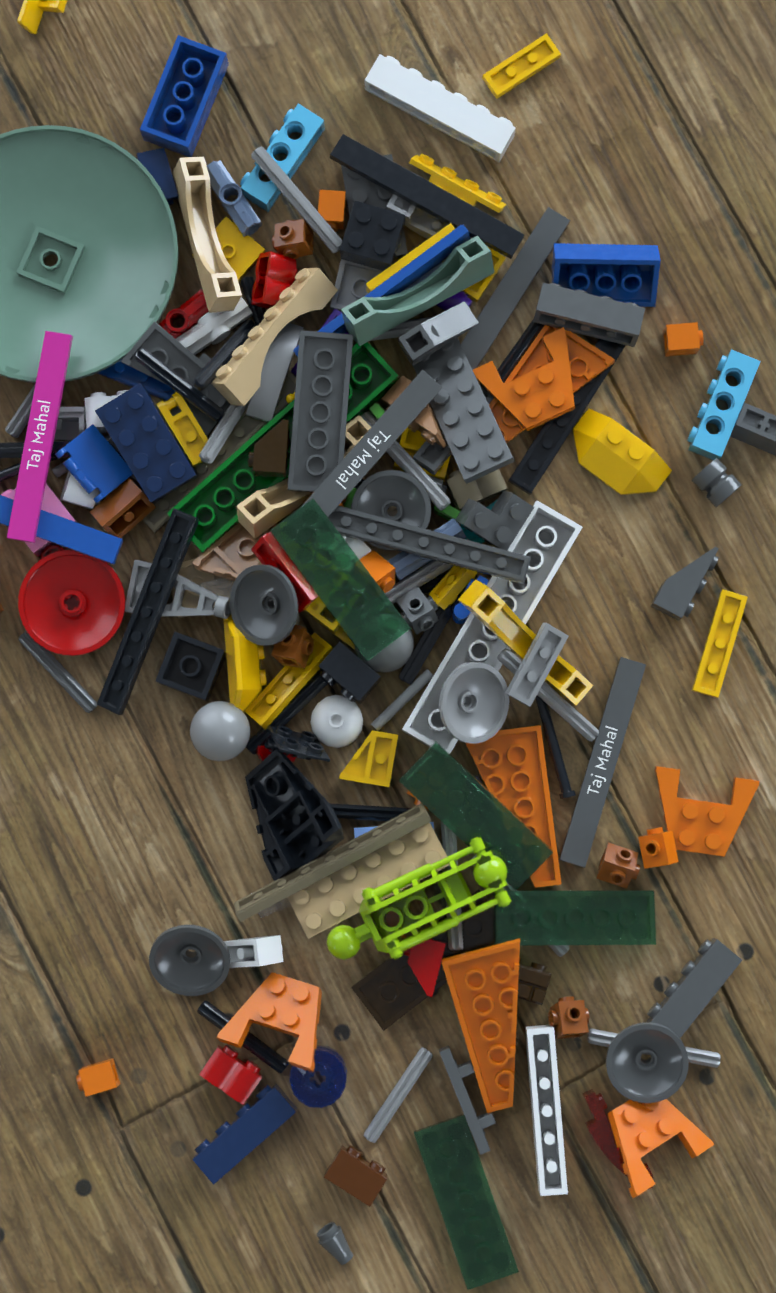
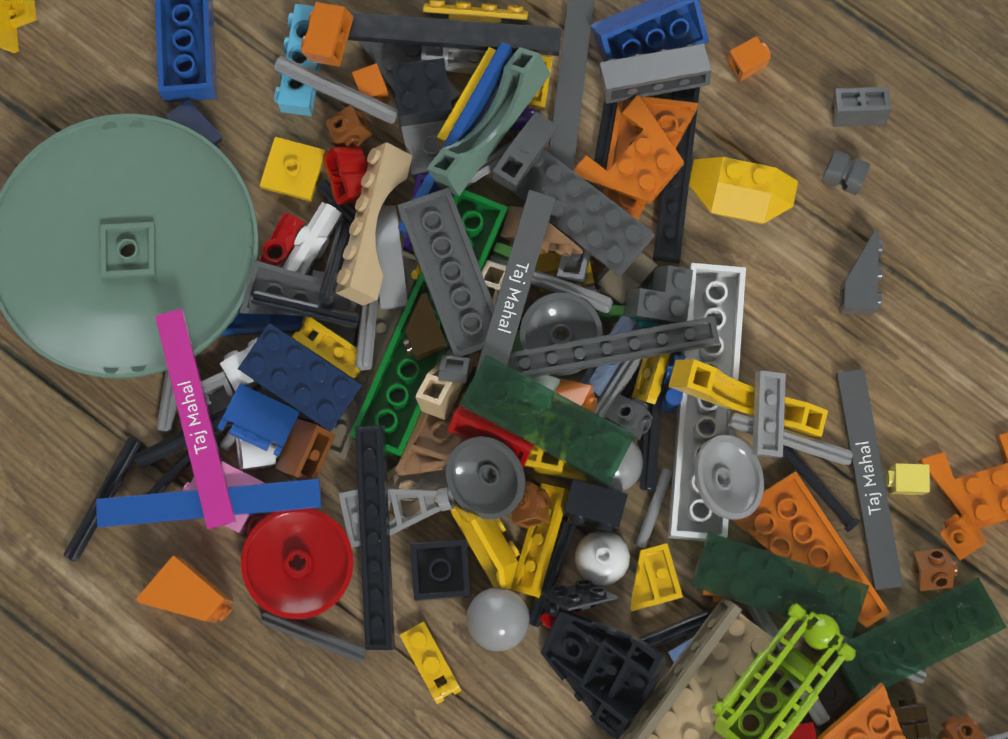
camera: 25 degrees left, 5 degrees down
tan arch [172,157,242,313] -> none
sand blue piece [207,160,262,237] -> none
medium azure brick [687,349,761,460] -> none
yellow plate [691,589,748,698] -> none
none -> orange brick [301,2,354,67]
none -> yellow plate [400,621,462,705]
none -> dark grey tile [438,355,470,383]
none -> light yellow brick [886,463,930,495]

